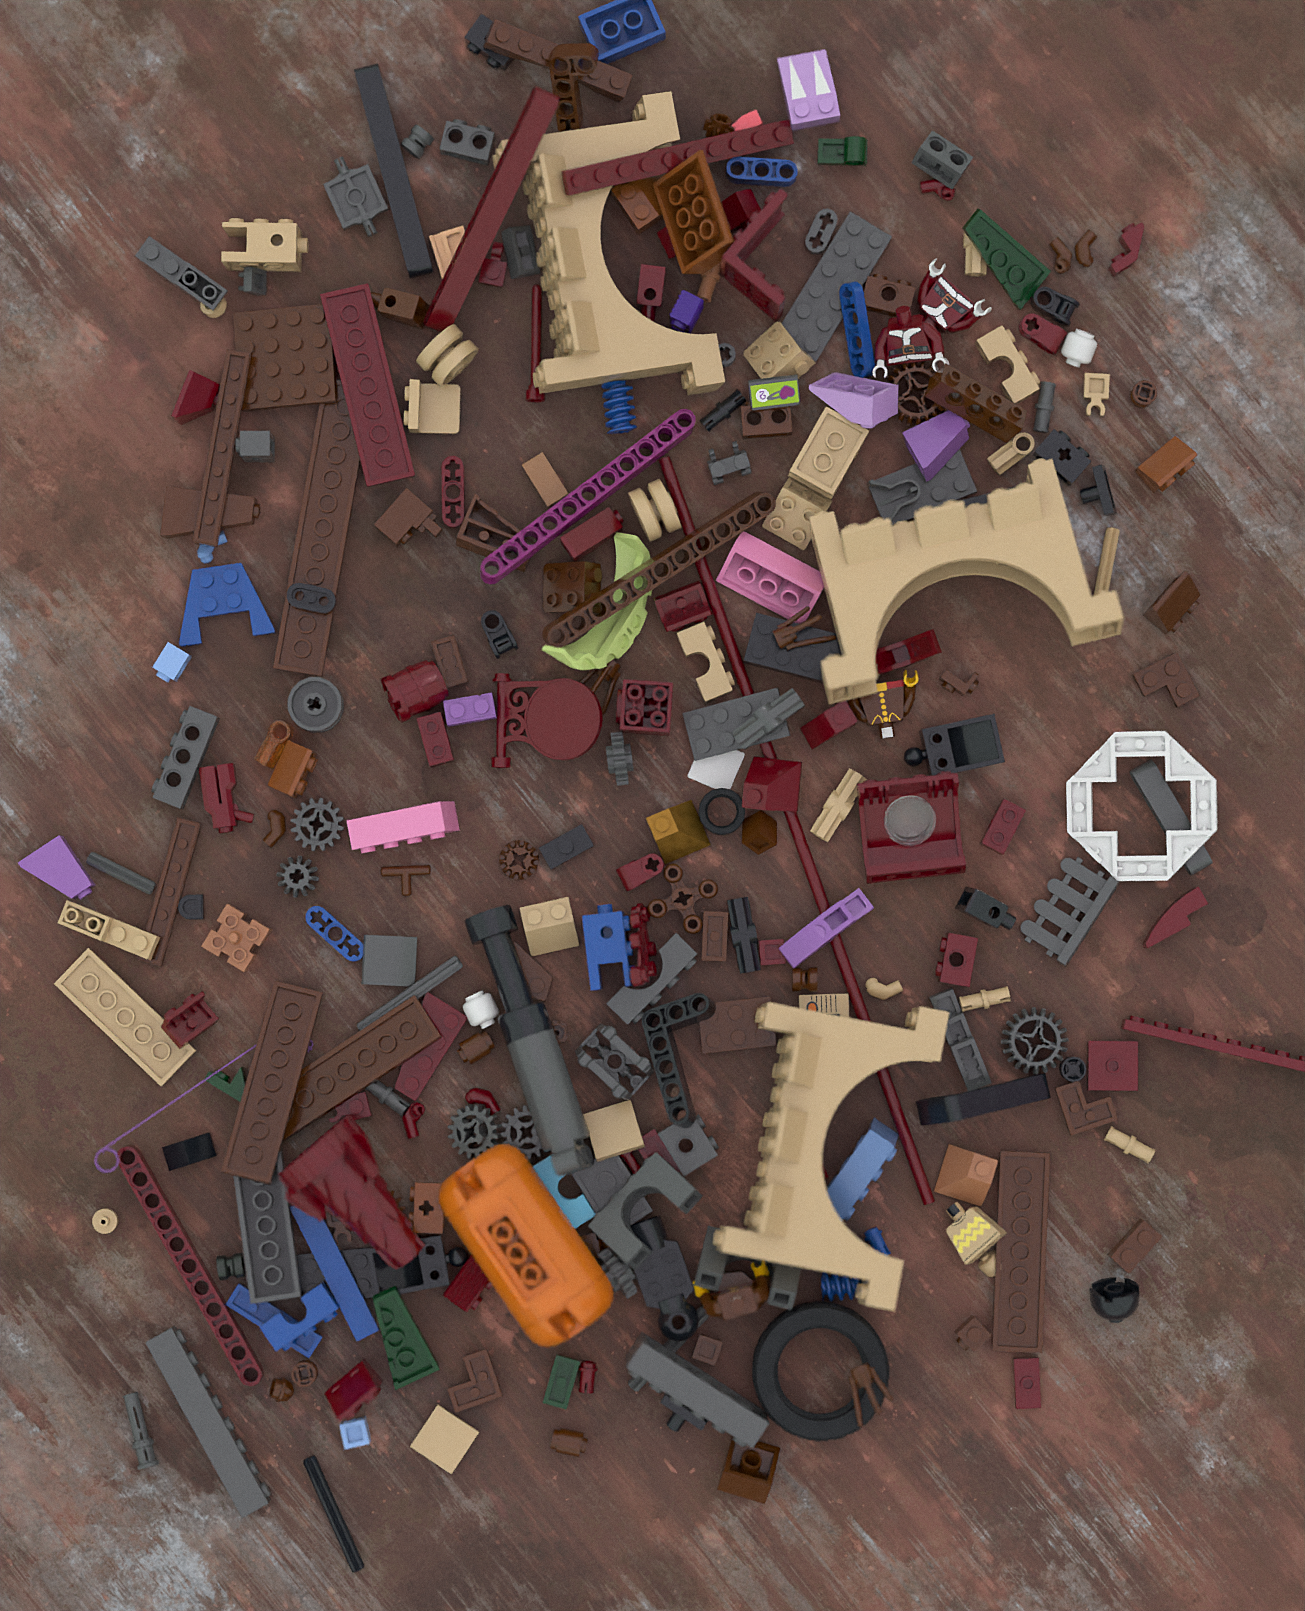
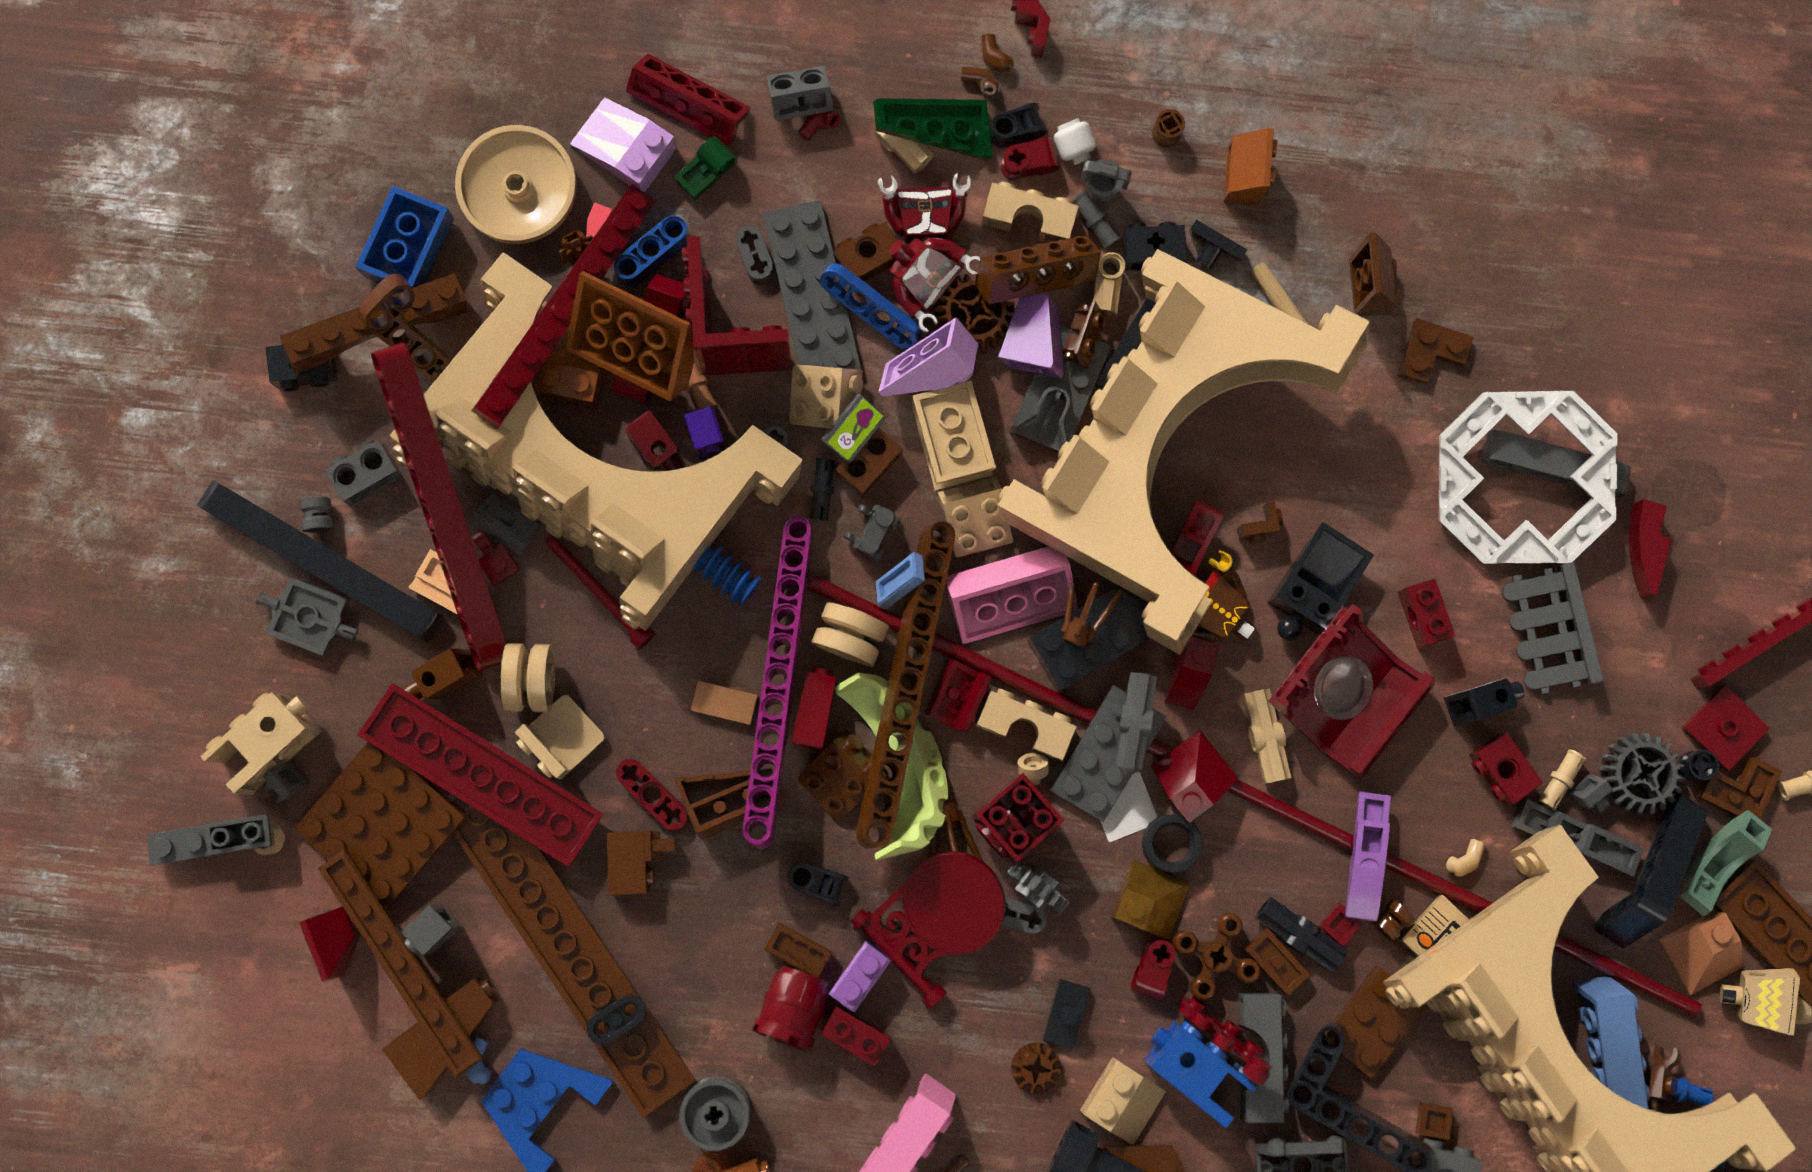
camera: 55 degrees left, 5 degrees down
reddish brown panel [742,810,777,855] -> none
tan plate [1083,373,1110,417] -> none
none -> tan dish [455,125,577,244]
none -> dark red fence [625,54,751,146]
none -> medium blue tile [876,552,925,609]
none -> dark grey beam [1002,897,1047,934]
none -> tan tile [1018,753,1049,785]
none -> reddish brown hinge [1062,301,1105,368]
none -> dark grey piece [1080,159,1132,203]
none -> reddish brown plate [1415,1102,1454,1140]
none -> dark grey tile [1567,773,1613,813]
none -> reddish brown plate [1649,1046,1681,1105]
none -> sand green arch [1679,810,1772,916]

